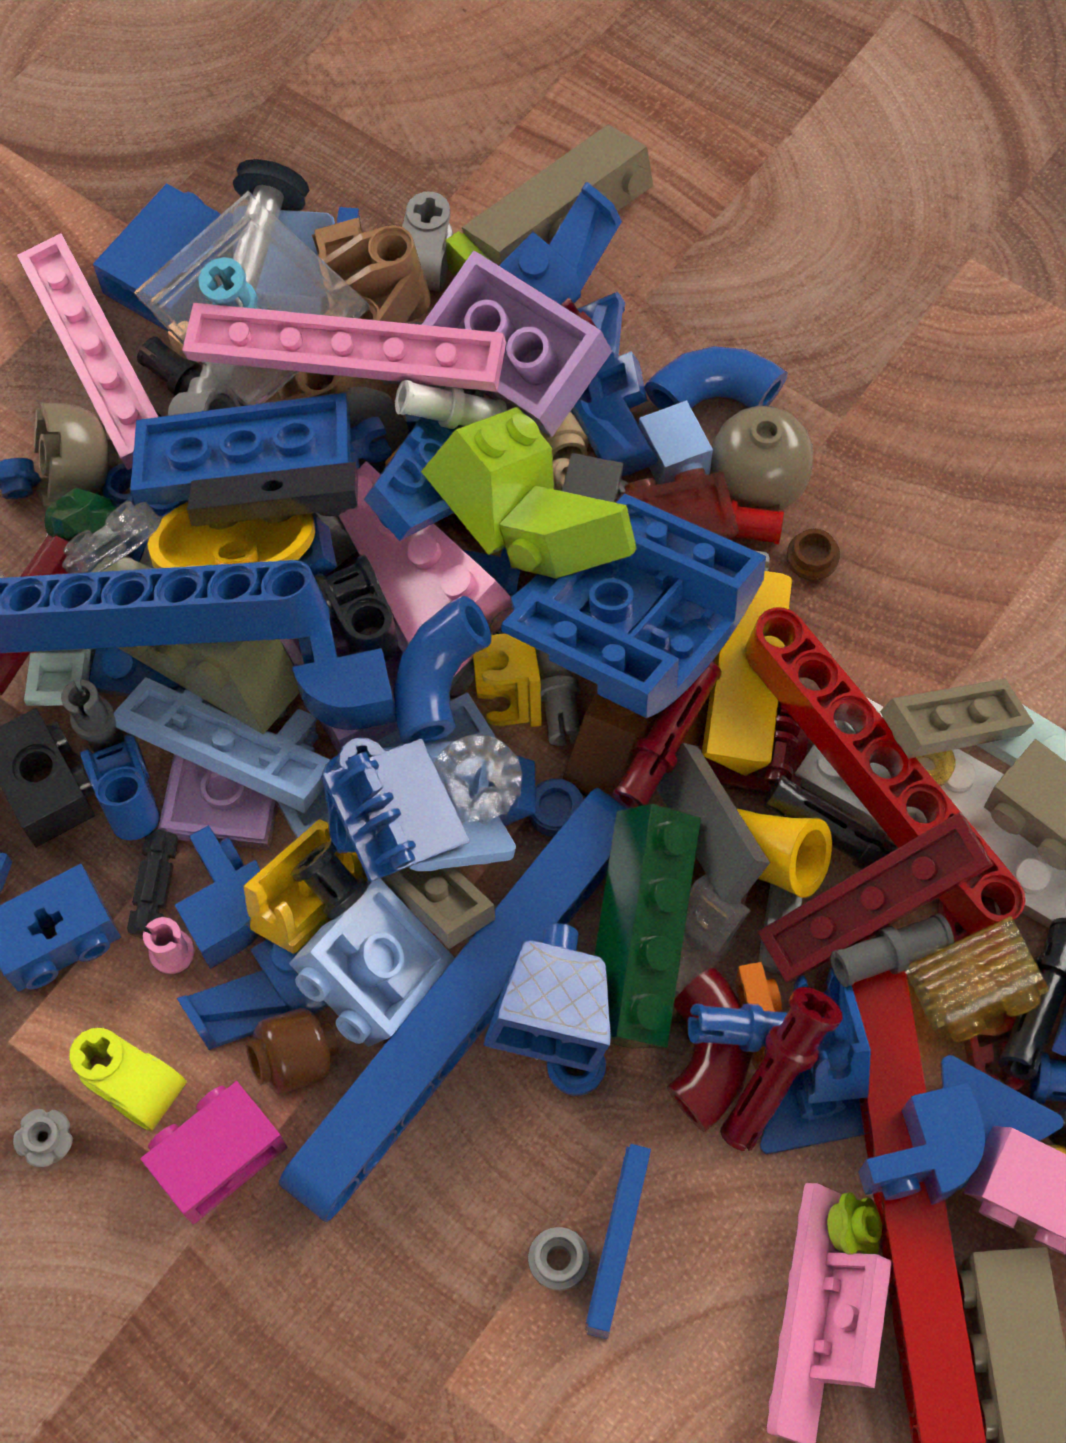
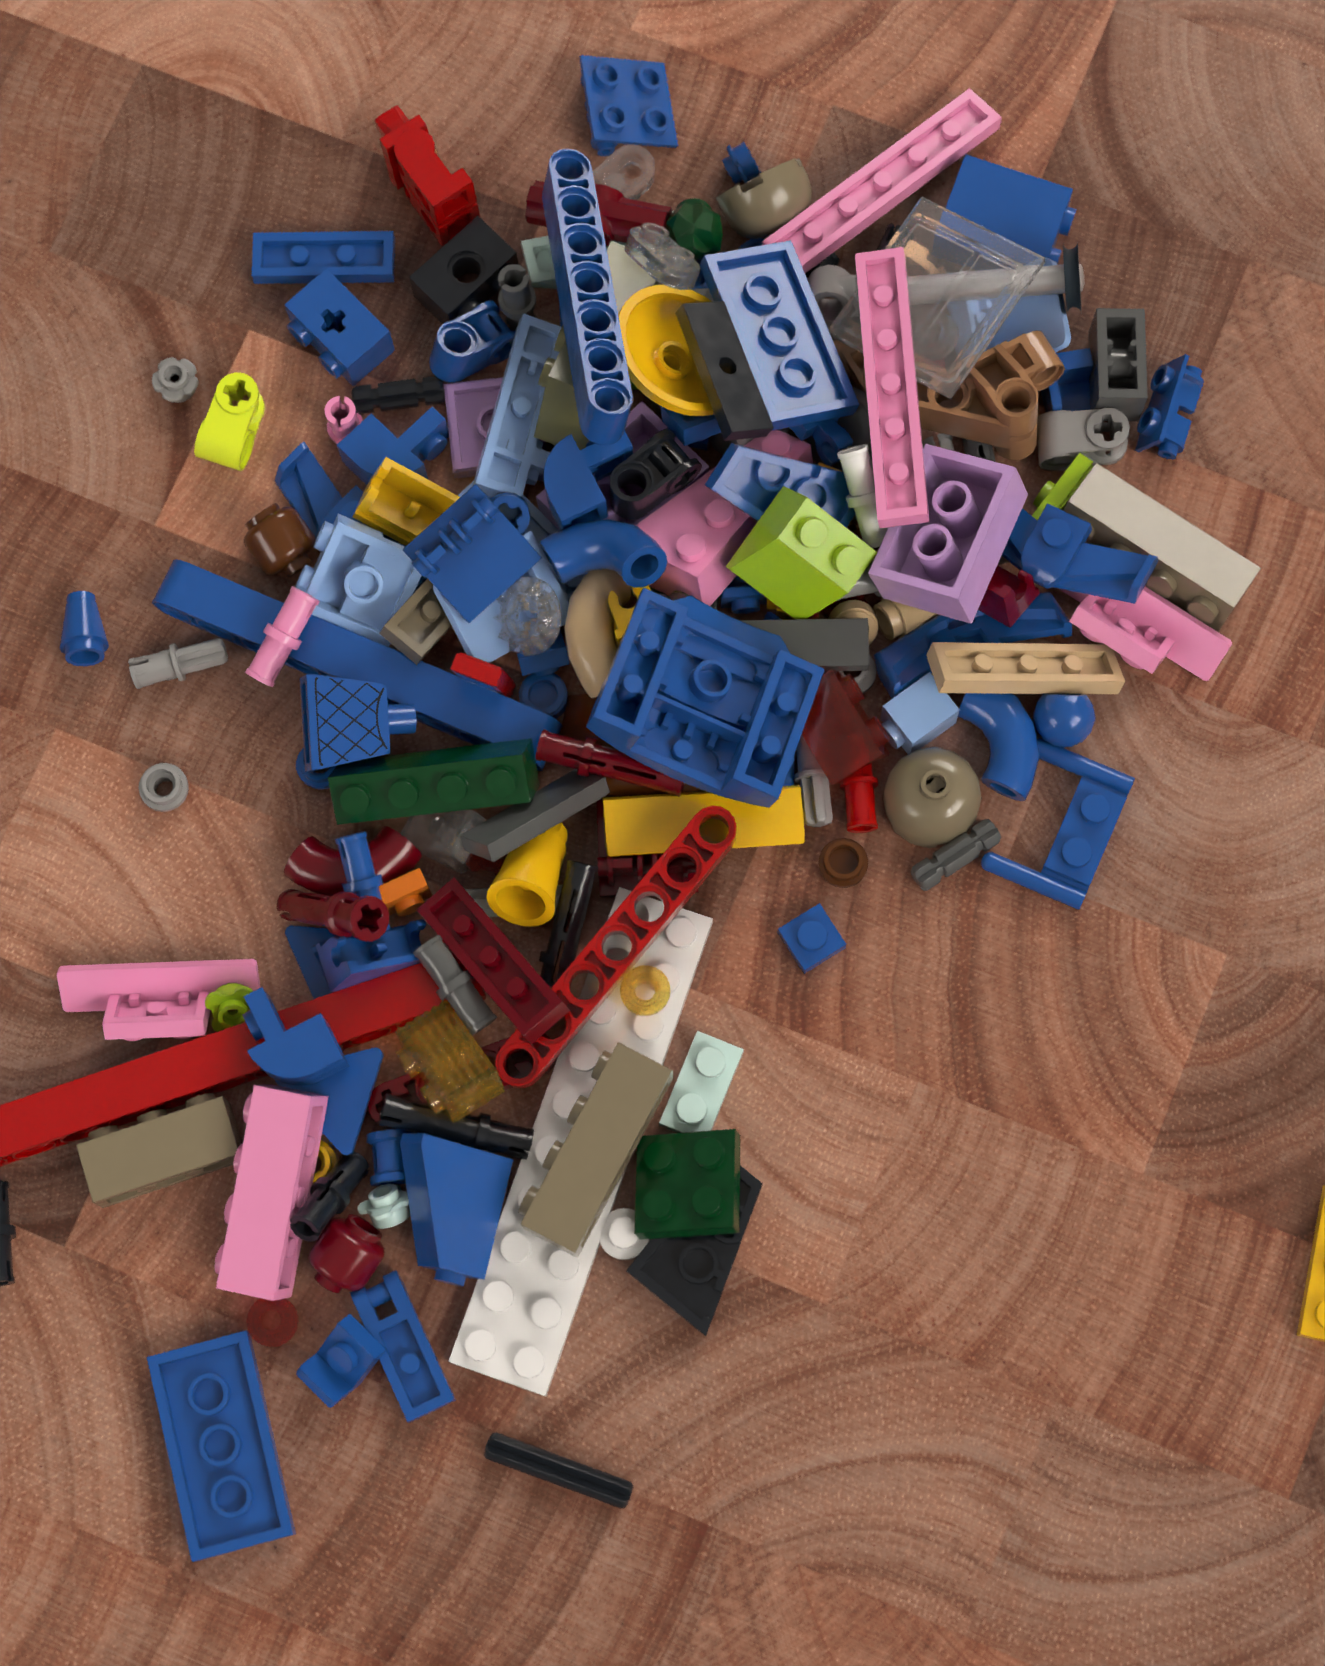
camera: 80 degrees right, 10 degrees up
dark pink brick [140,1080,288,1225] -> none
medium azure bush [198,257,258,309] -> none
black bush [291,841,368,919] -> none
lime slope [499,486,637,578] -> none
blue tile [585,1144,651,1340] -> none
dark tan plate [880,679,1034,759] -> none
none -> blue cone [60,591,109,666]
none -> light grey axle [128,638,228,689]
none -> bright pink pin [245,586,320,687]
none -> red tile [450,652,516,698]
none -> tan cylinder [564,569,631,698]
none -> blue plate [777,903,846,974]
none -> dark grey axle [911,819,1001,891]
none -> tan plate [926,642,1125,694]
none -> blue plate [981,738,1135,910]
none -> blue piece [1033,694,1096,748]
none -> bright pink bracket [1058,586,1232,681]
none -> dark grey brick [1088,308,1148,421]
none -> blue hinge [1135,354,1204,460]

